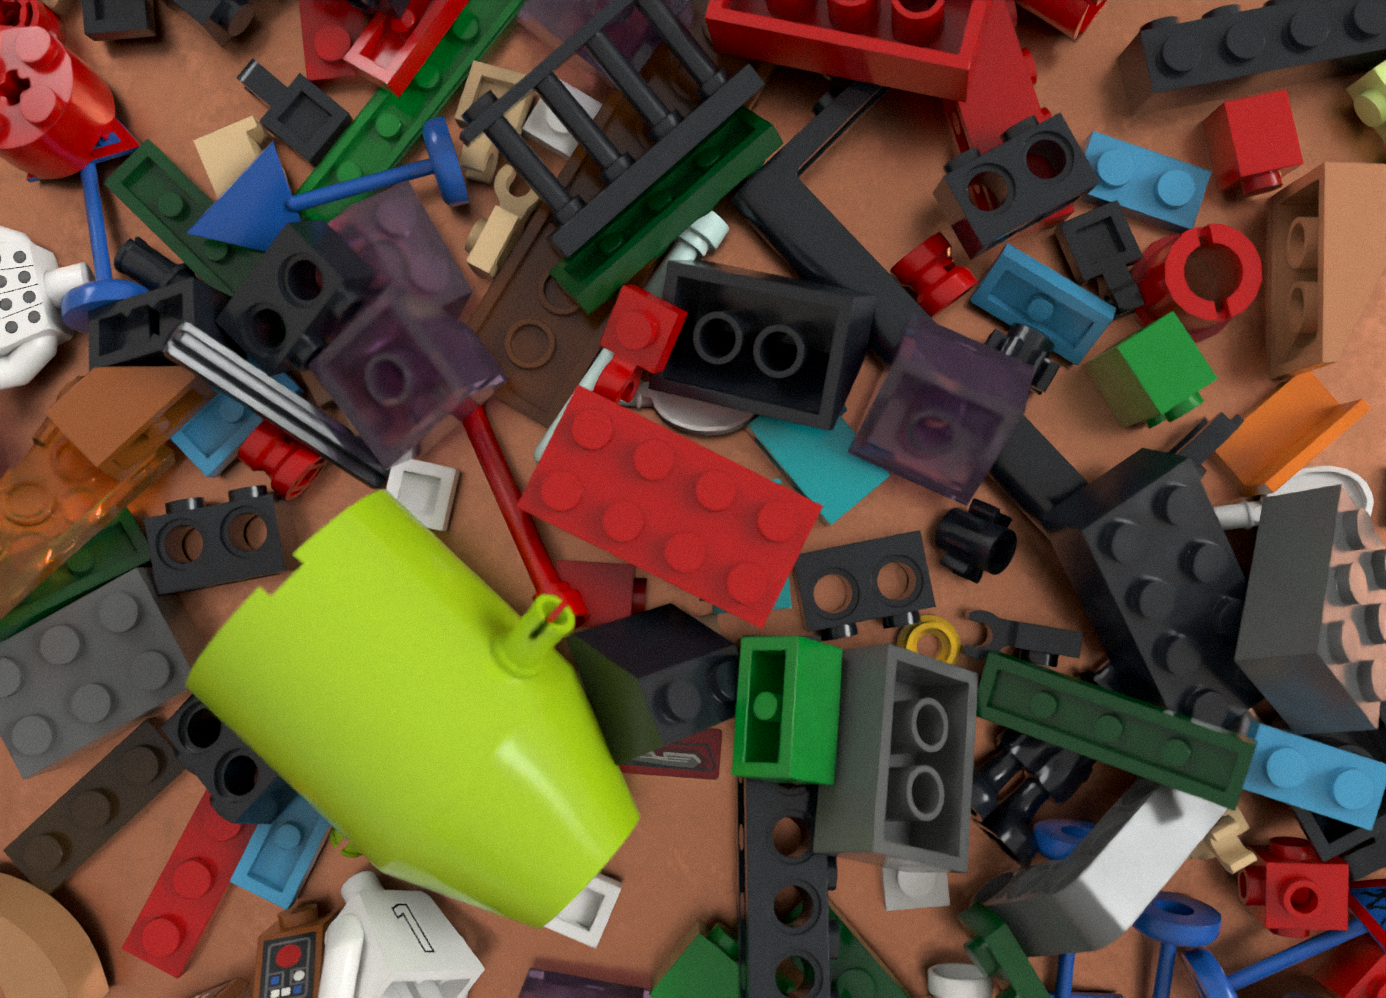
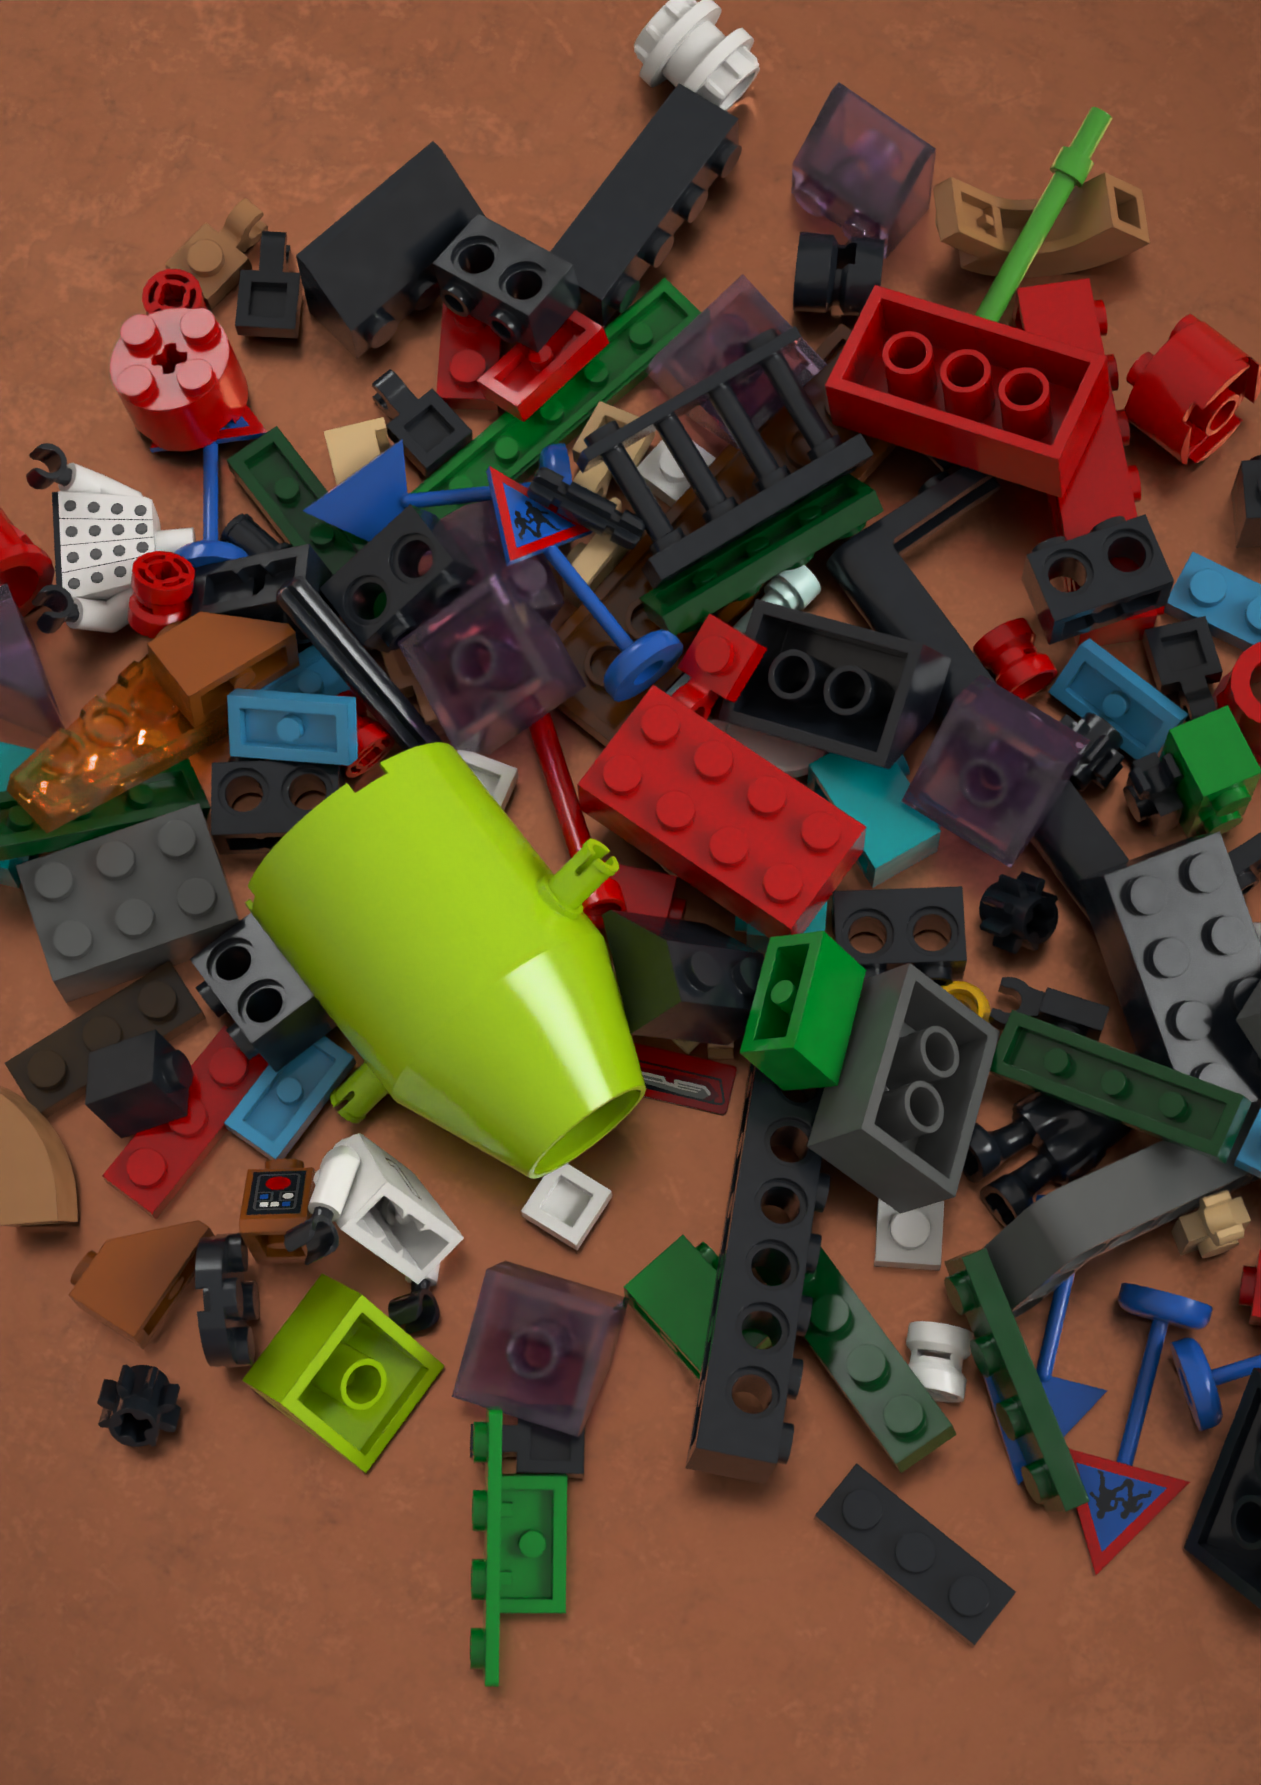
camera: 15 degrees right, 15 degrees down
none -> black brick [85,1029,193,1139]
none -> red wheel [127,551,195,639]
none -> dark azure plate [227,688,358,766]
none -> blue piece [486,466,683,702]
none -> black axle [527,467,645,550]
none -> black plate [1123,752,1184,837]

